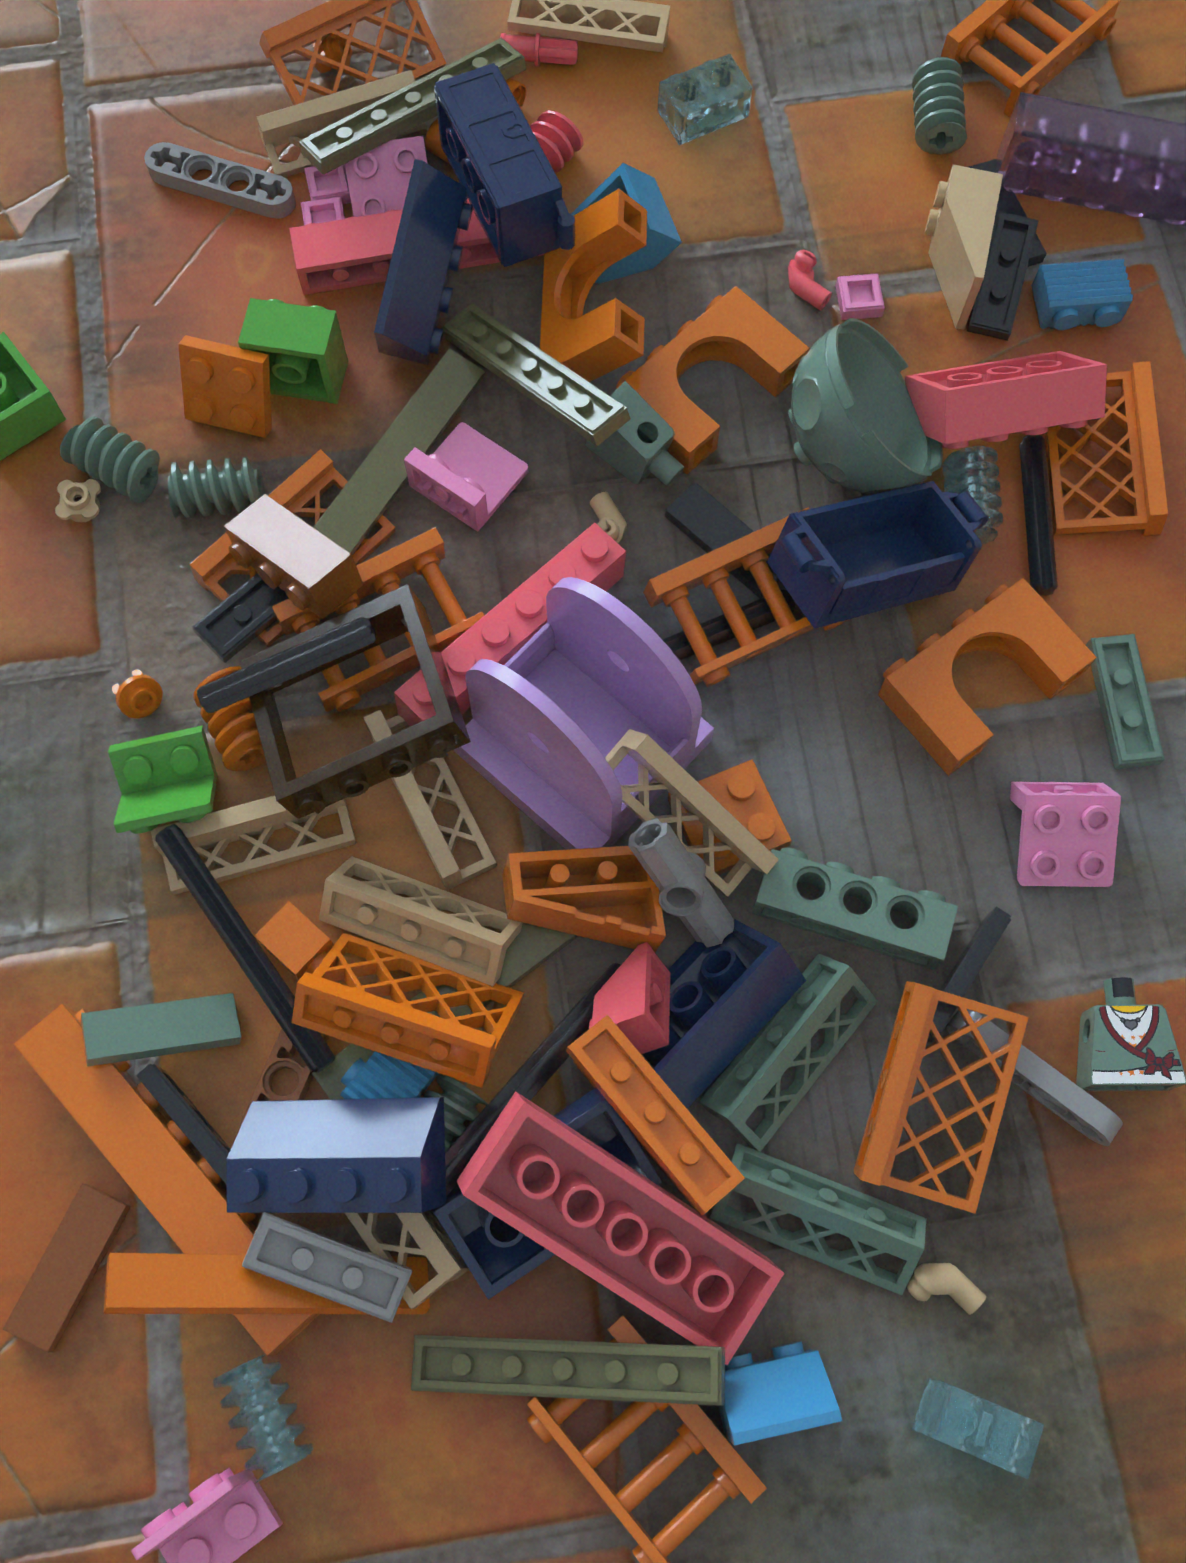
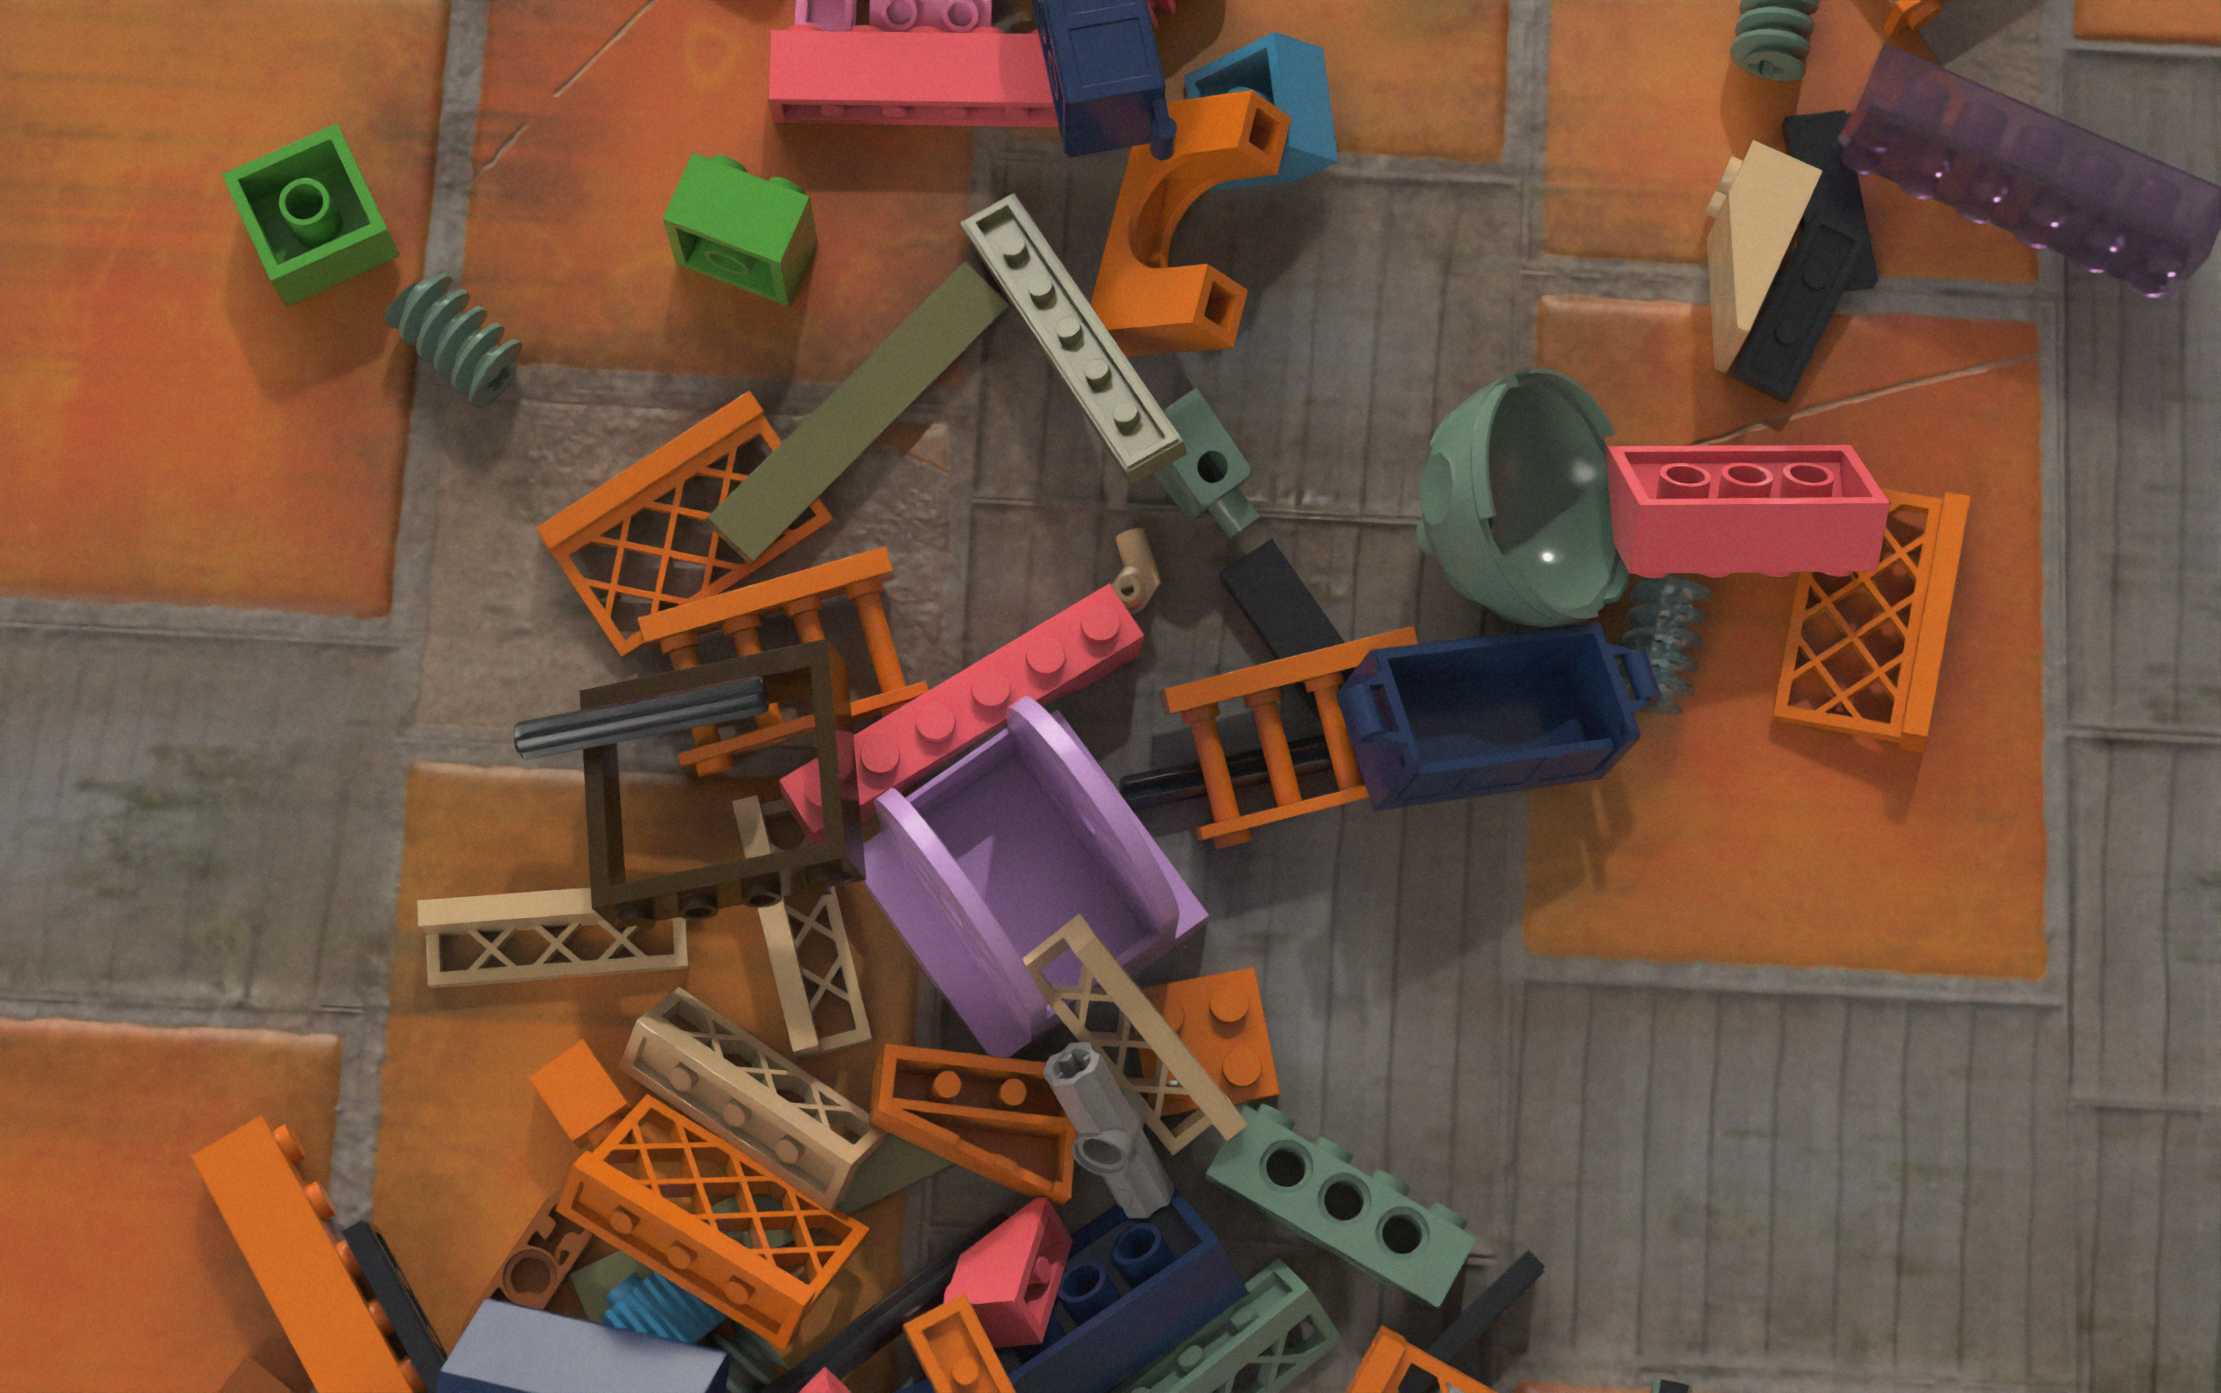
camera: 10 degrees right, 5 degrees up
tan plate [55,479,101,522] -> none
sand green tile [81,993,241,1067] -> none
bright green bracket [108,725,218,834] -> none
orange plate [112,670,163,719] -> none
black axle [155,824,335,1073] -> none
sand green piece [168,456,265,519] -> none
orange plate [178,335,272,438] -> none
black tile [192,573,289,663] -> none
orange piece [193,666,266,771] -> none
brick [224,494,364,619] -> none
dark blue slope [374,159,473,365] -> none
bright pink bracket [404,422,528,532] -> none
orange arch [616,286,810,474] -> none
coral arm [788,250,832,311] -> none
bright pink tile [835,274,885,320] -> none
orange arch [878,578,1097,776] -> none
bright pink bracket [1010,782,1121,887] -> none
black axle [1019,435,1058,595] -> none
dark azure brick [1031,259,1133,330] -> none
sand green tile [1086,634,1165,769] -> none

